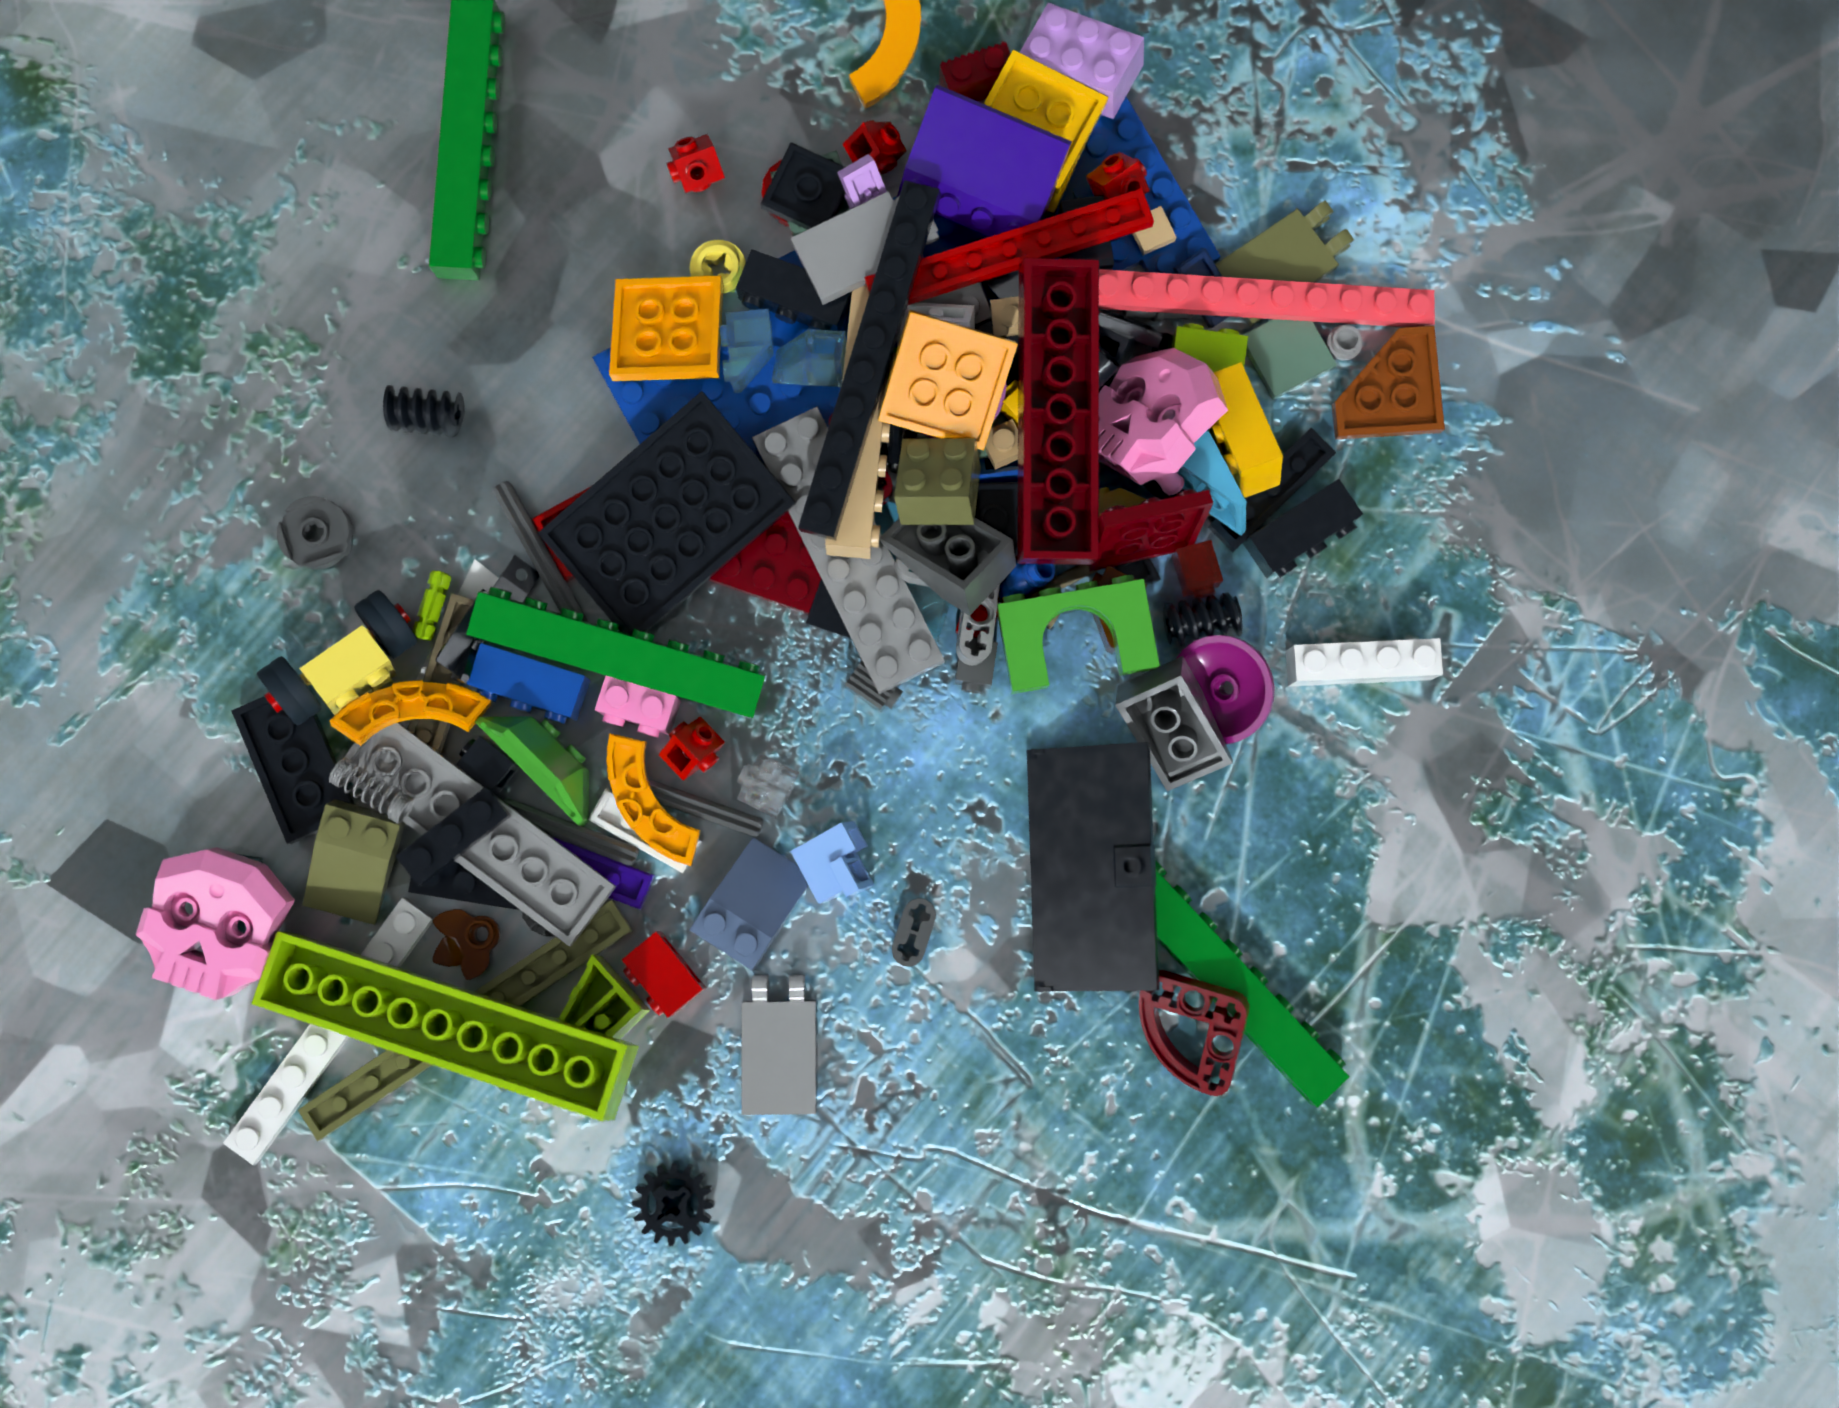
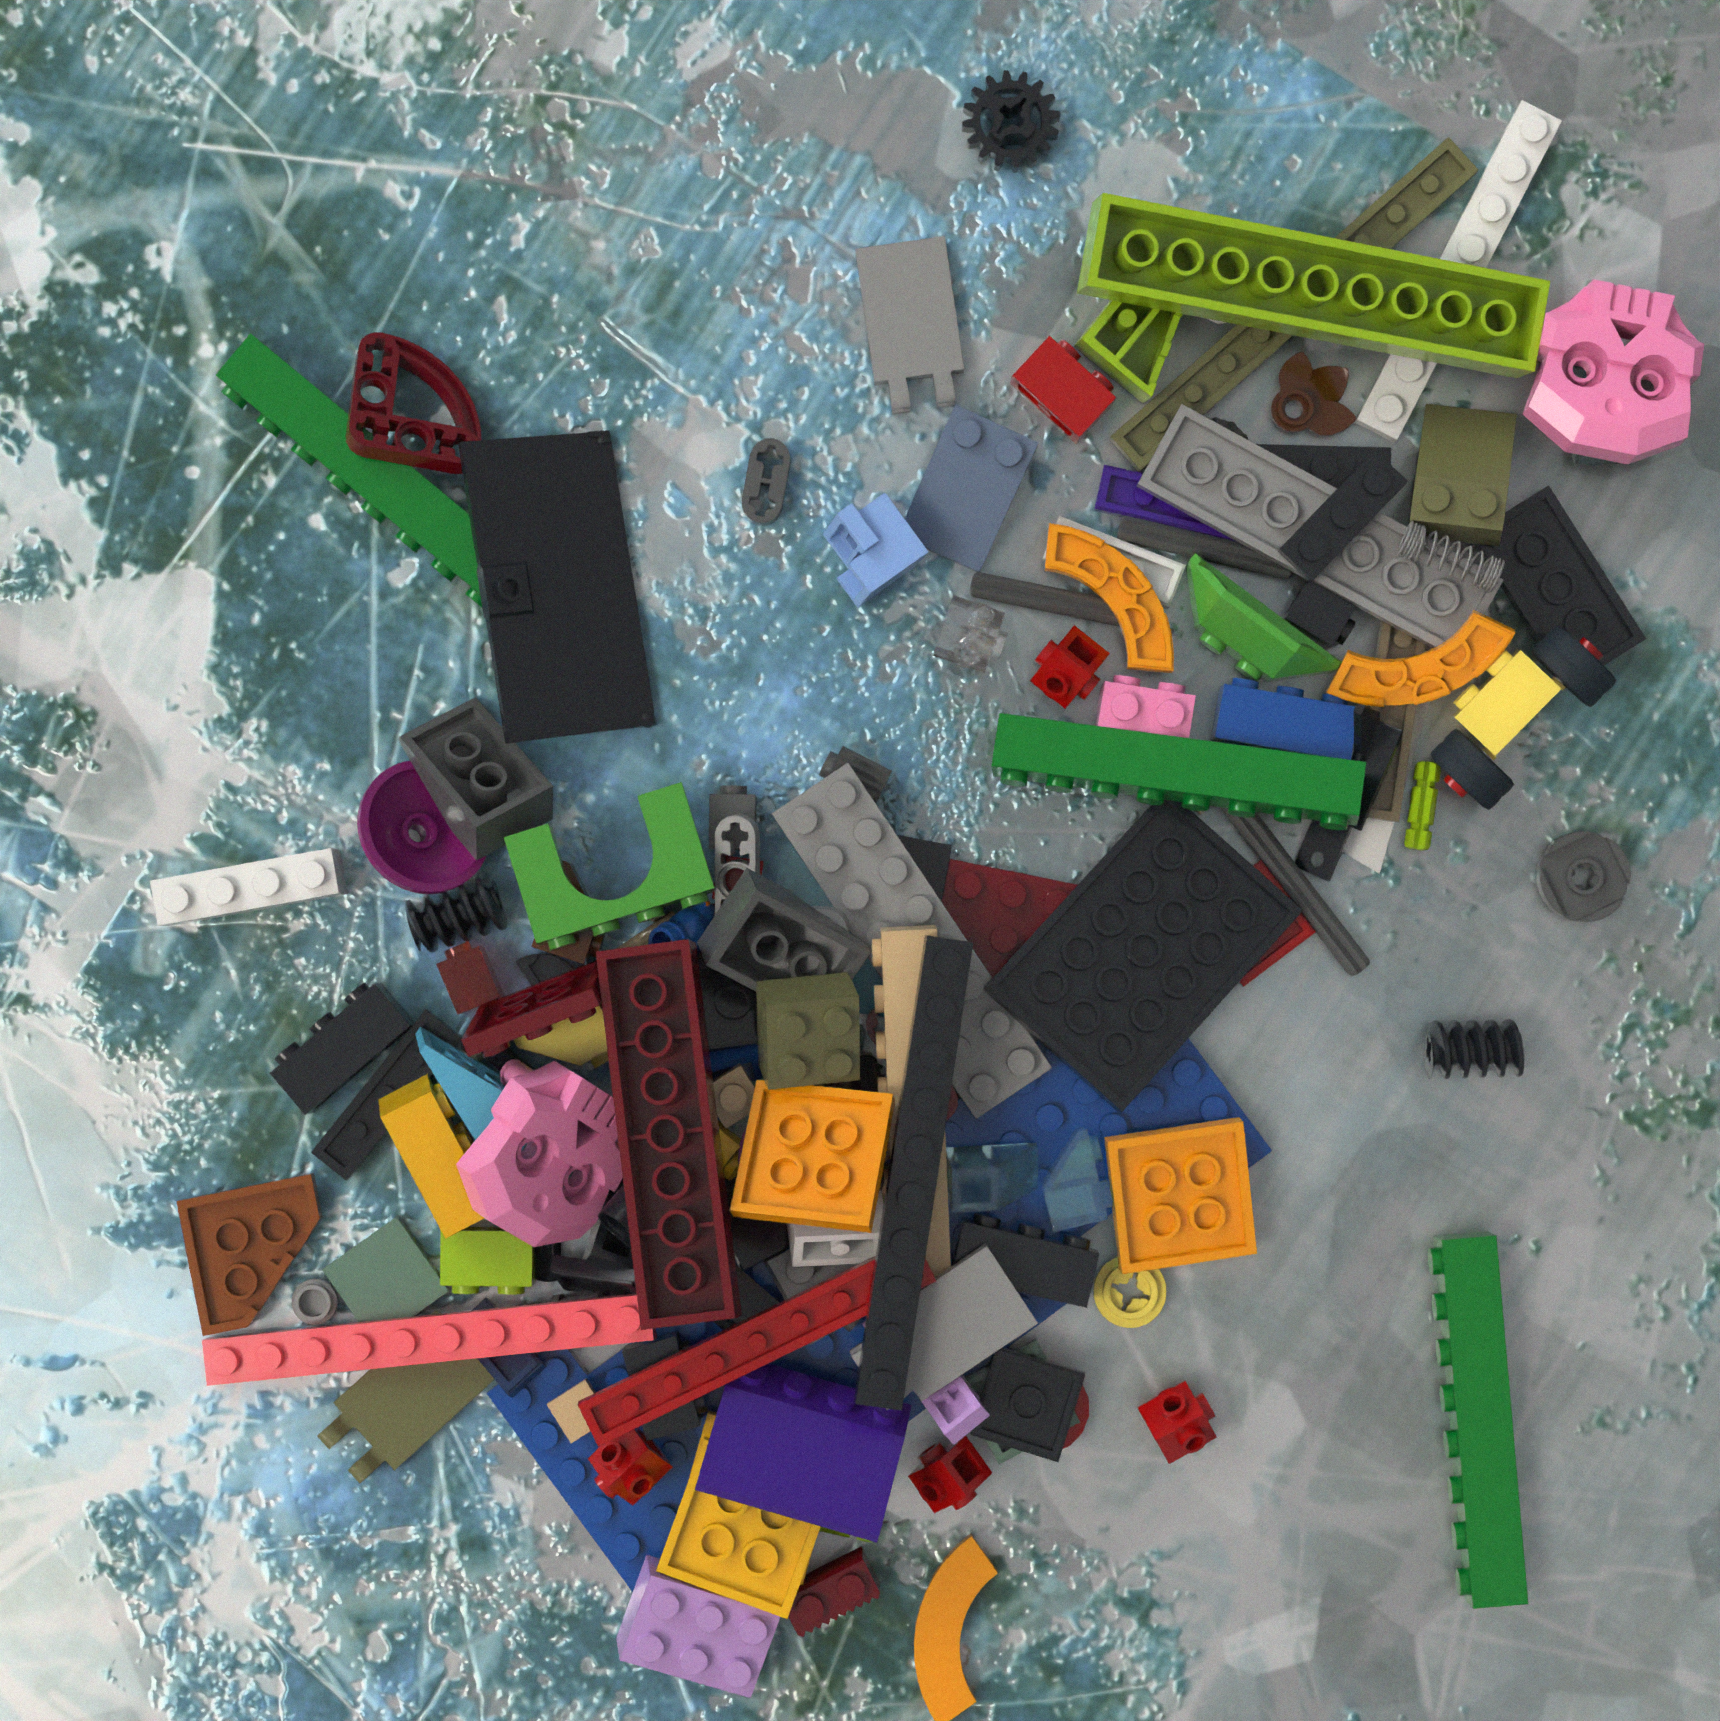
camera: 175 degrees right, 5 degrees up
tan plate [990,296,1018,337] -> none

